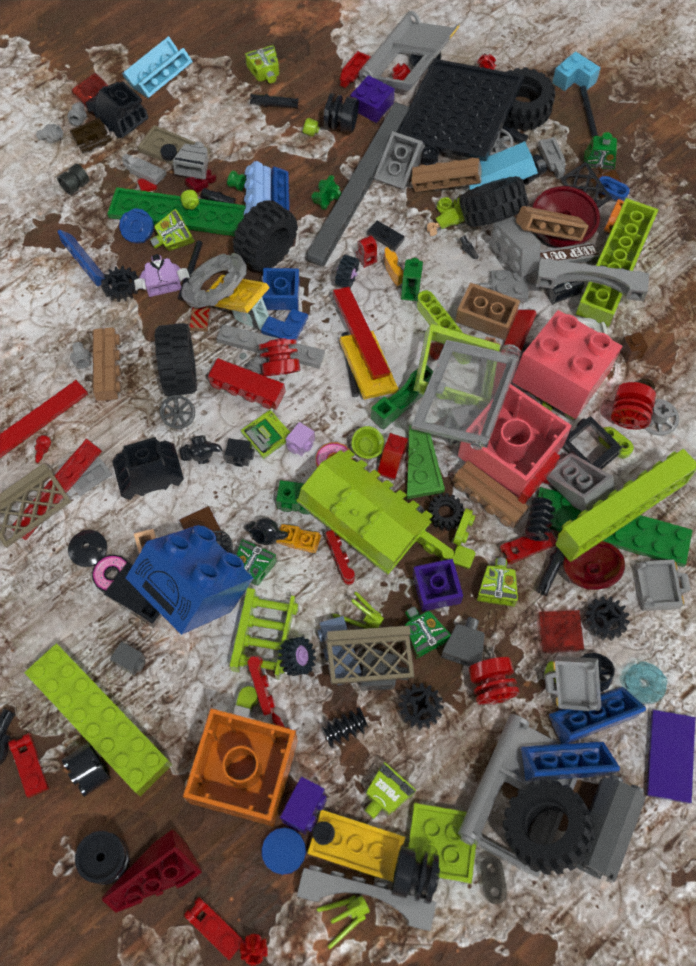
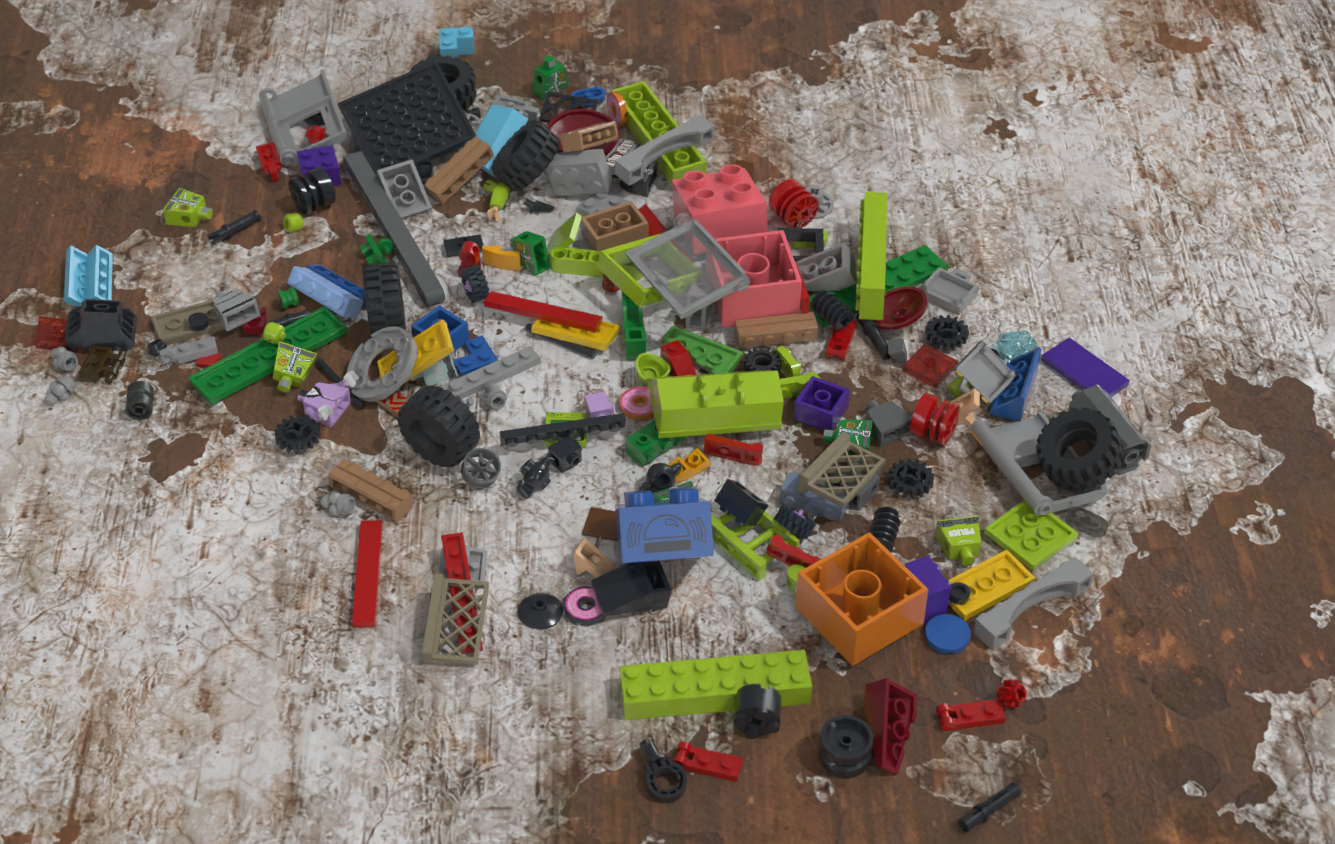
camera: 50 degrees left, 20 degrees down
red bar [35,435,51,463] -> none
blue slope [58,230,104,286] -> none
dark grey brick [110,641,146,676] -> none
black slope [112,437,184,500] -> none
blue tile [119,208,154,244] -> none
red brick [208,358,286,410] -> none
red wheel [258,338,301,377] -> none
lime plant [317,895,370,949] -> none
lime plant [332,592,384,629] -> none
black wheel [391,845,440,904] -> none
lime plate [437,197,454,213] -> none
red gear [477,53,496,70] -> none
torso [477,558,518,607] -> none
blue slope [521,742,620,782] -> none
black bar [580,86,598,138] -> none
none -> black plate [147,339,167,356]
none -> black plate [499,413,626,447]
none -> lime tile [547,212,582,260]
none -> black brick [714,479,768,527]
none -> dark grey slope [888,338,908,366]
none -> light nougat slope [950,388,980,426]

